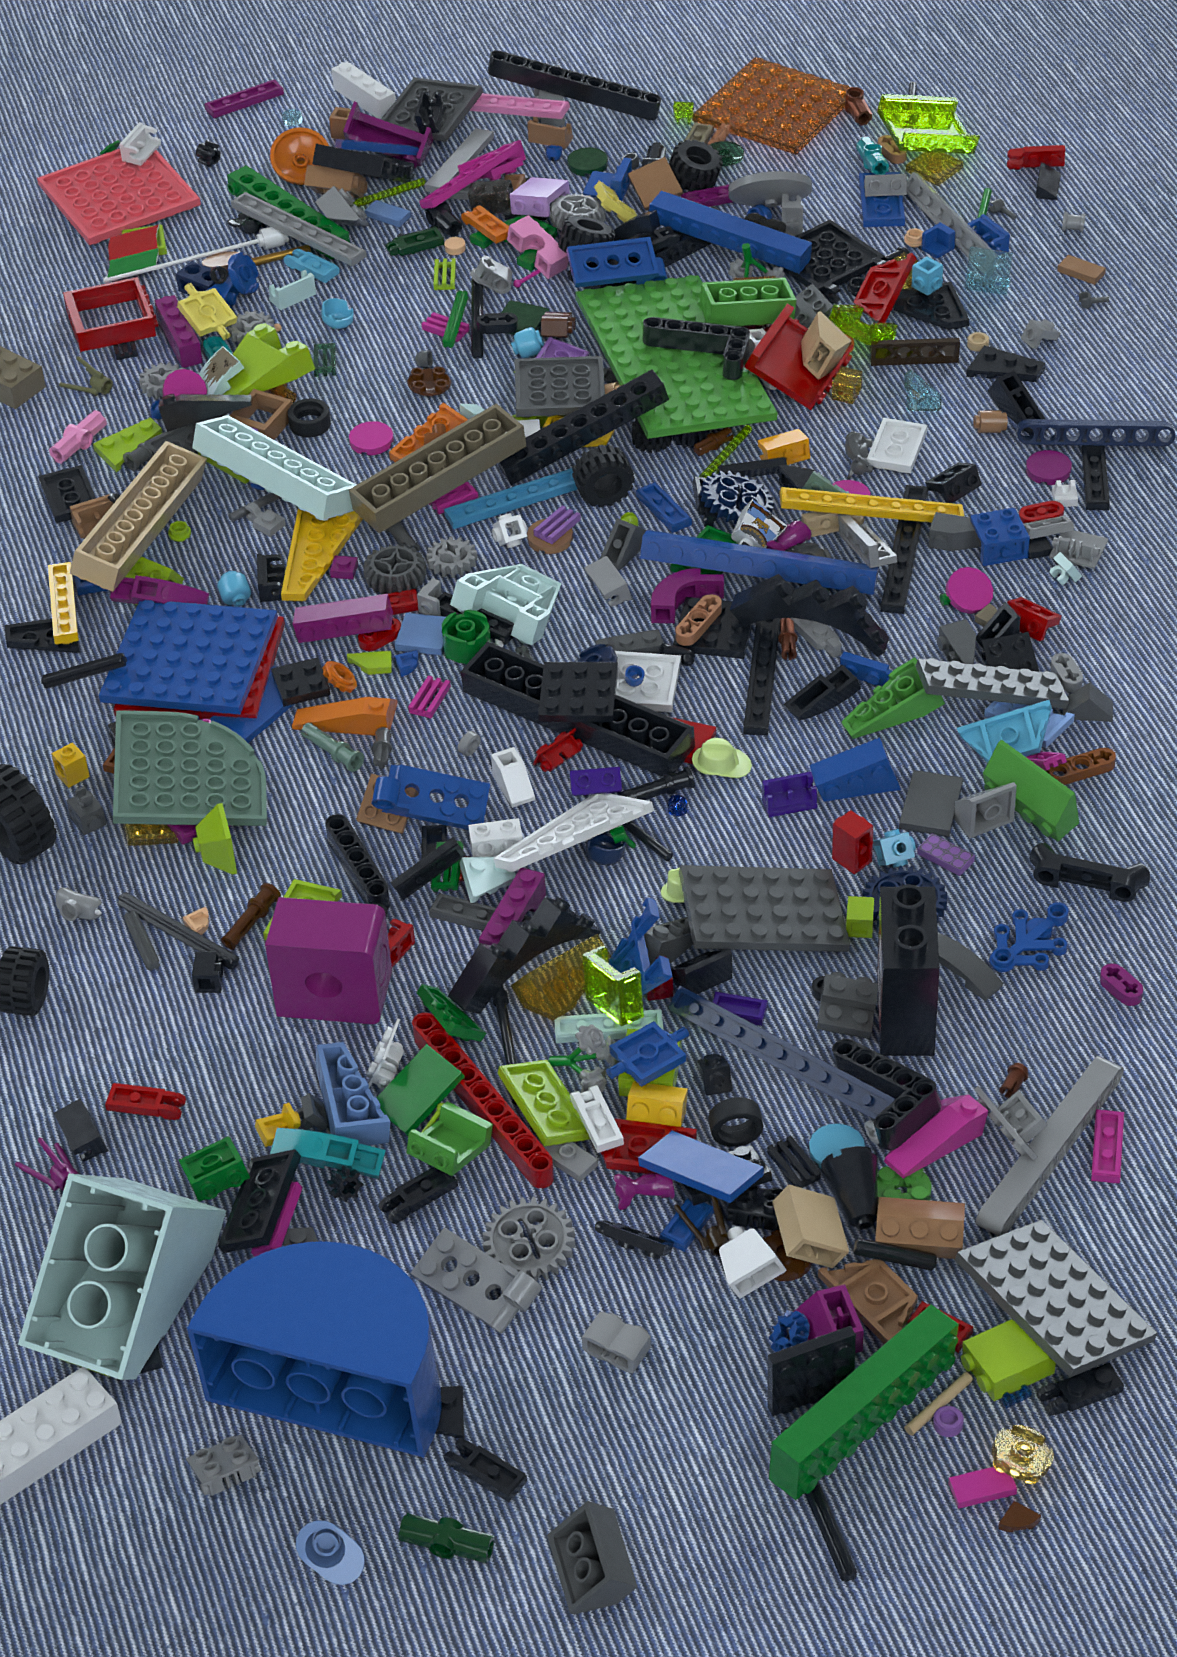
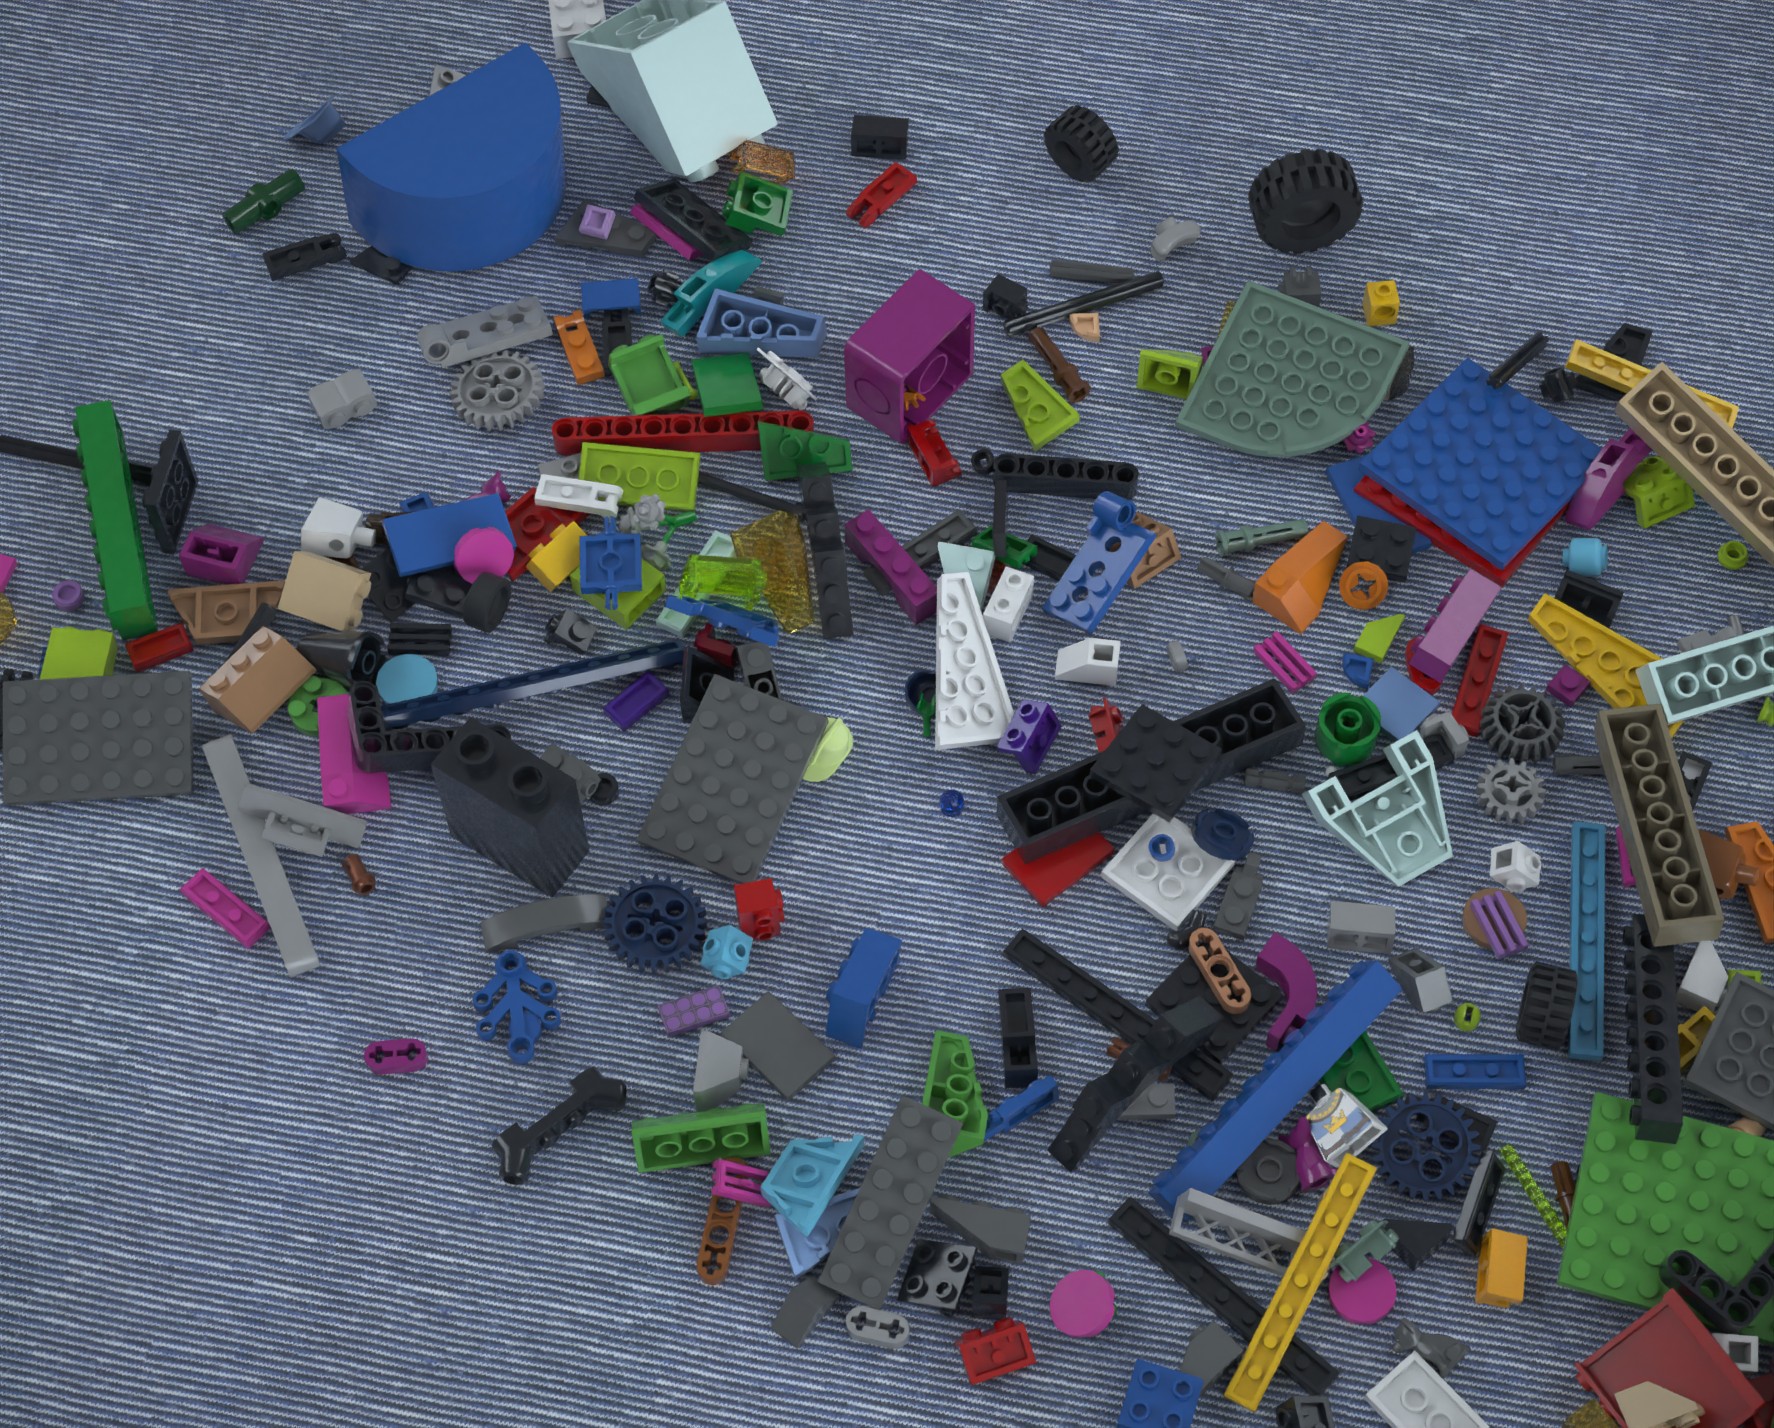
camera: 120 degrees right, 15 degrees up
magenta plant [15,1137,79,1191] -> none
yellow bracket [254,1103,301,1147] -> none
dark grey slope [547,1501,638,1615] -> none
black hinge [595,1220,674,1259] -> none
black pin [617,766,695,800] -> none
black bar [623,821,673,861] -> none
yellowish green piece [692,738,752,778] -> none
dark purple hinge [762,772,818,818] -> none
blue gear [768,1310,810,1352] -> none
lime panel [846,896,874,938] -> none
tan bar [904,1372,973,1436] -> none
dark tan tile [975,603,997,626] -> none
none -> dark pink tile [454,527,514,584]
none -> orange plate [553,309,605,385]
none -> blue hinge [581,278,641,319]
none -> clear orange hinge [730,139,795,184]
none -> black gear [1539,367,1578,403]

